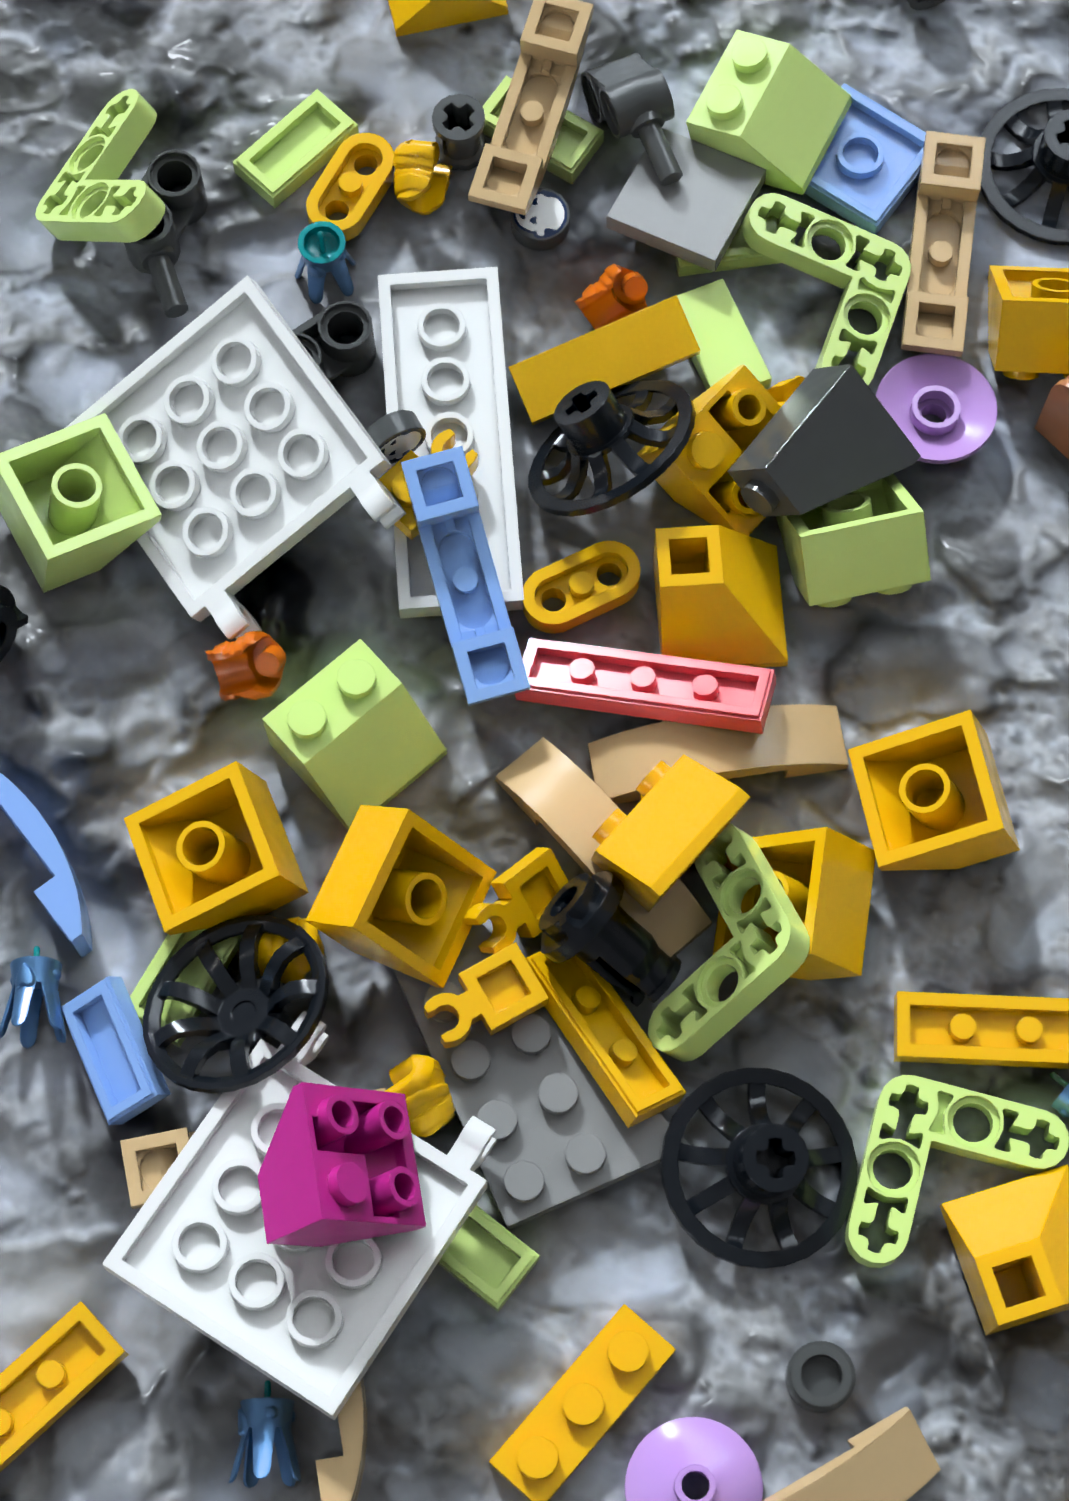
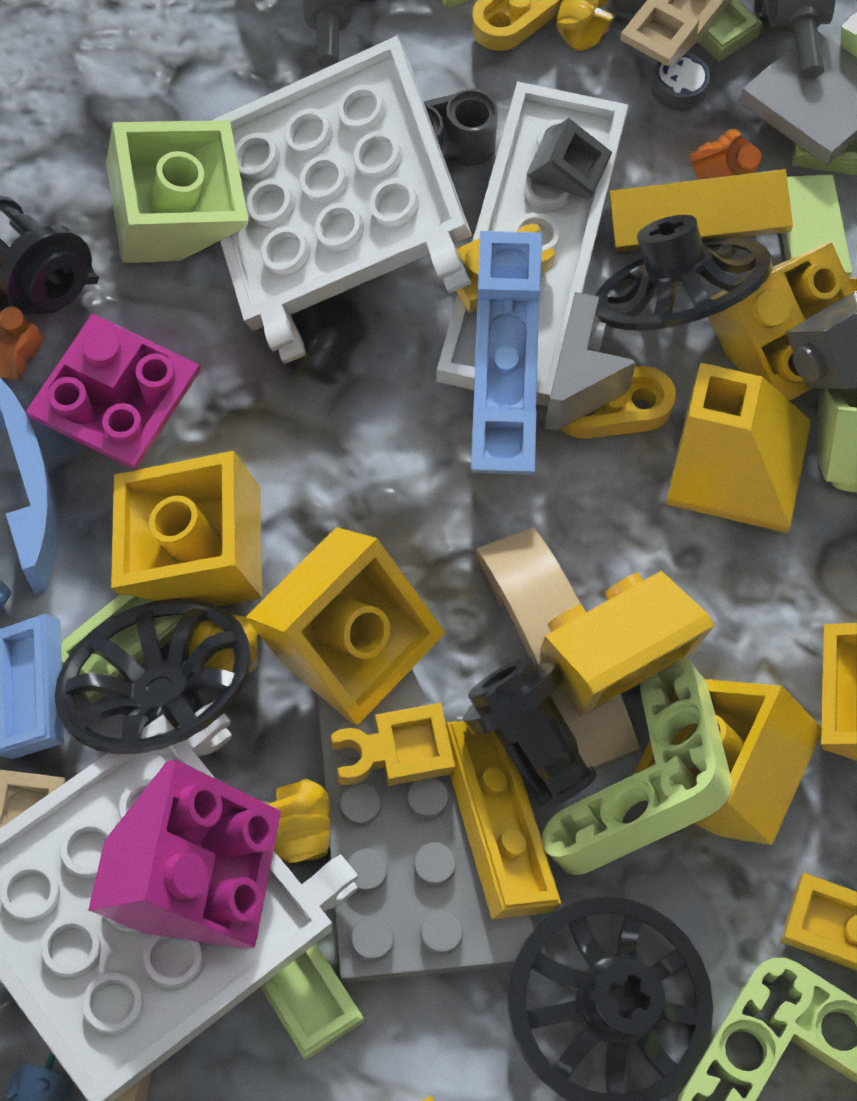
camera: 15 degrees right, 5 degrees down
orange arm [205,631,286,701] -> none
yellowish green slope [262,639,447,830] -> none
piece [295,221,356,304] -> none
tile [366,410,426,464] -> none
yellow plate [463,847,569,954] -> none
coral tile [515,638,776,734] -> none
tan slope [588,704,849,804] -> none
none -> dark pink slope [25,313,201,470]
none -> dark grey slope [526,118,612,200]
none -> light grey slope [545,292,636,431]

